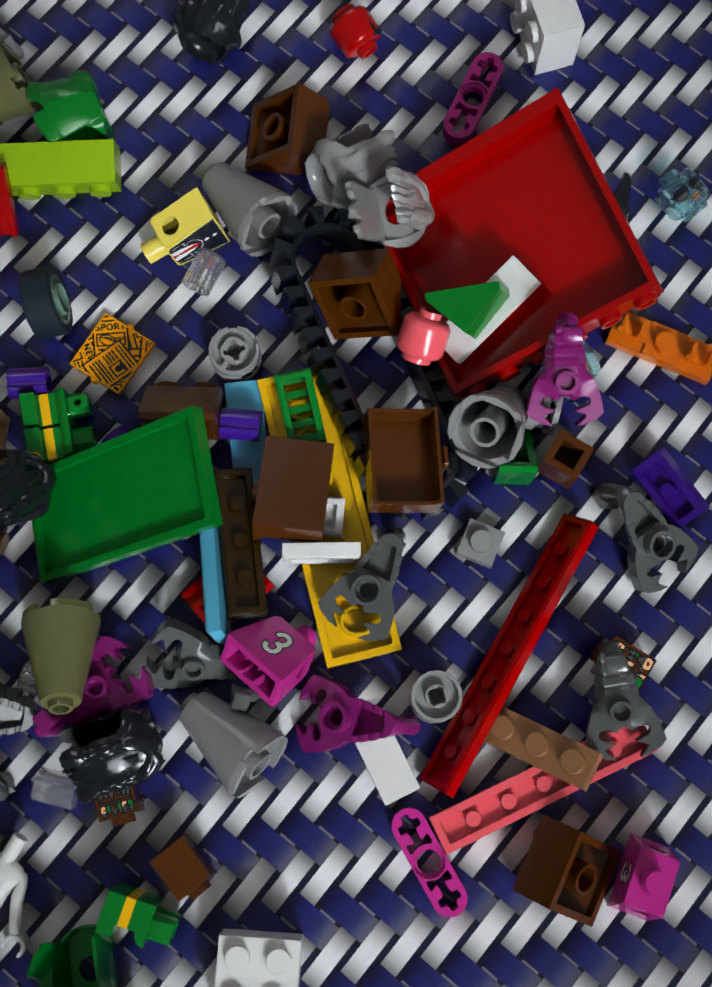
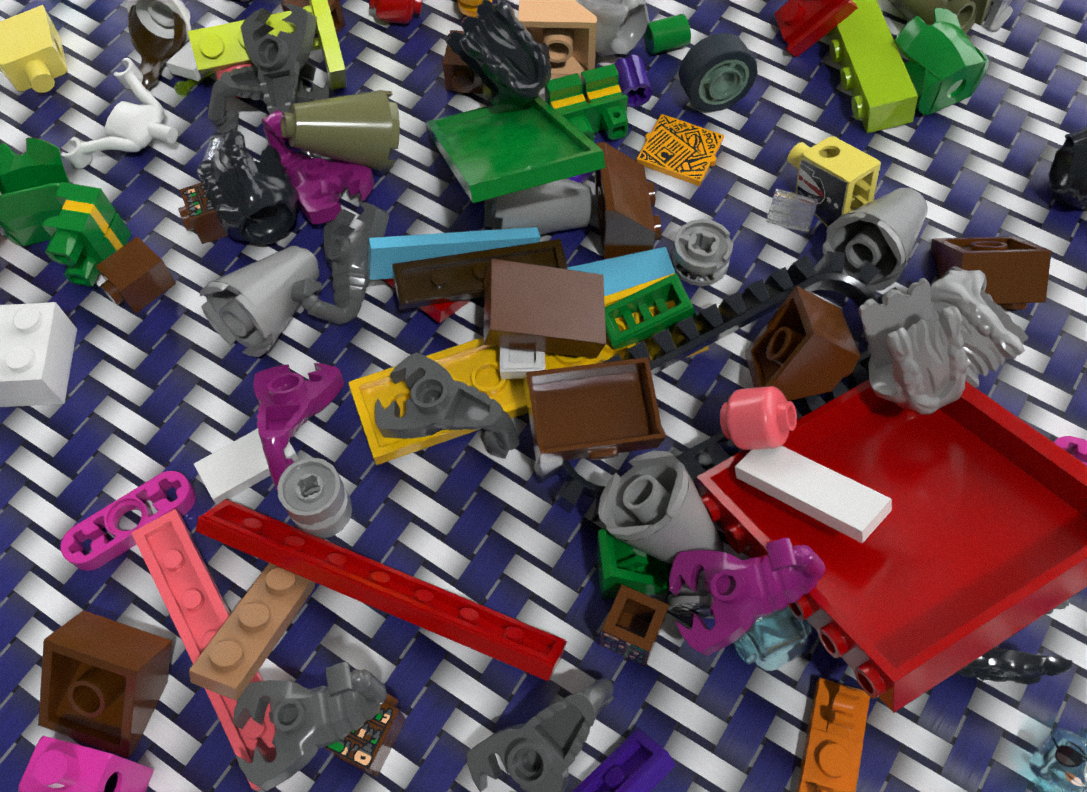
camera: 85 degrees right, 15 degrees down
dark purple piece [219,407,262,442] -> none
dark pink torso [220,616,317,707] -> none
white tile [282,542,361,564] -> none
green slope [425,281,510,339] -> none
light grey plate [455,518,505,569] -> none

